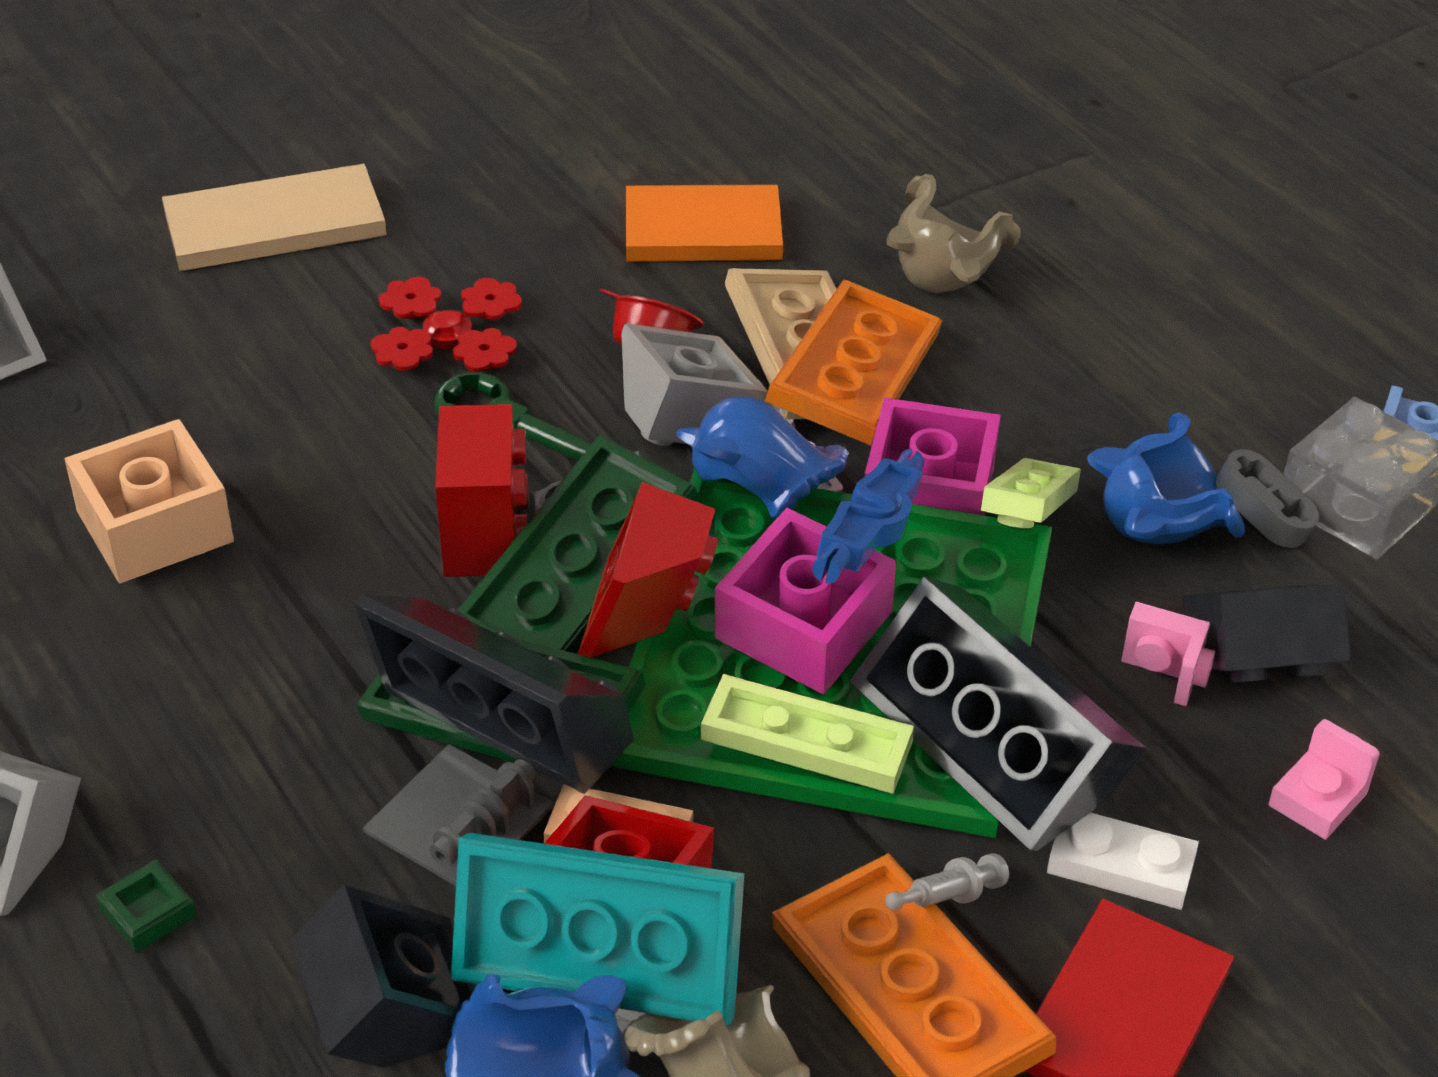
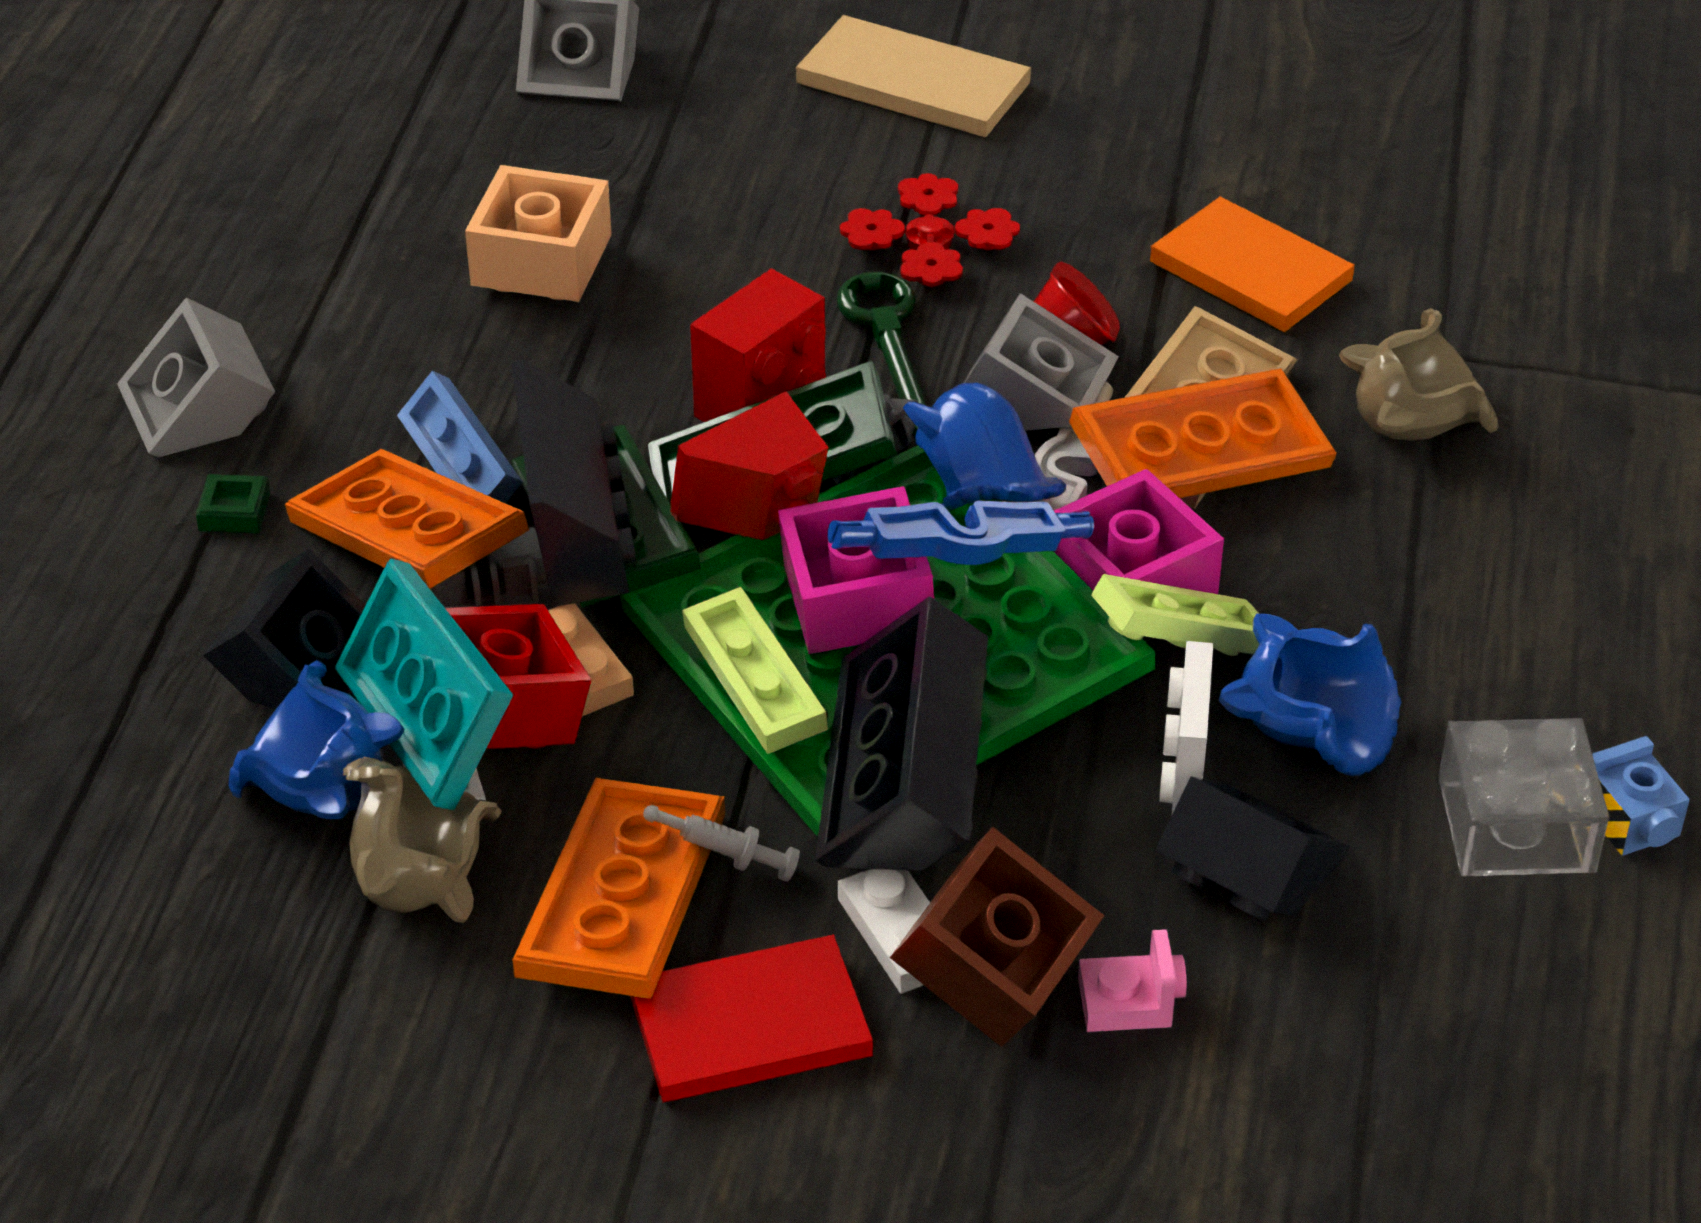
camera: 45 degrees right, 0 degrees up
bright pink bracket [1121,602,1216,706] -> none
dark grey beam [1215,449,1319,548] -> none
none -> orange tile [285,449,529,589]
none -> medium blue plate [397,370,523,503]
none -> copper brick [889,827,1104,1047]
none -> white plate [1159,641,1213,816]

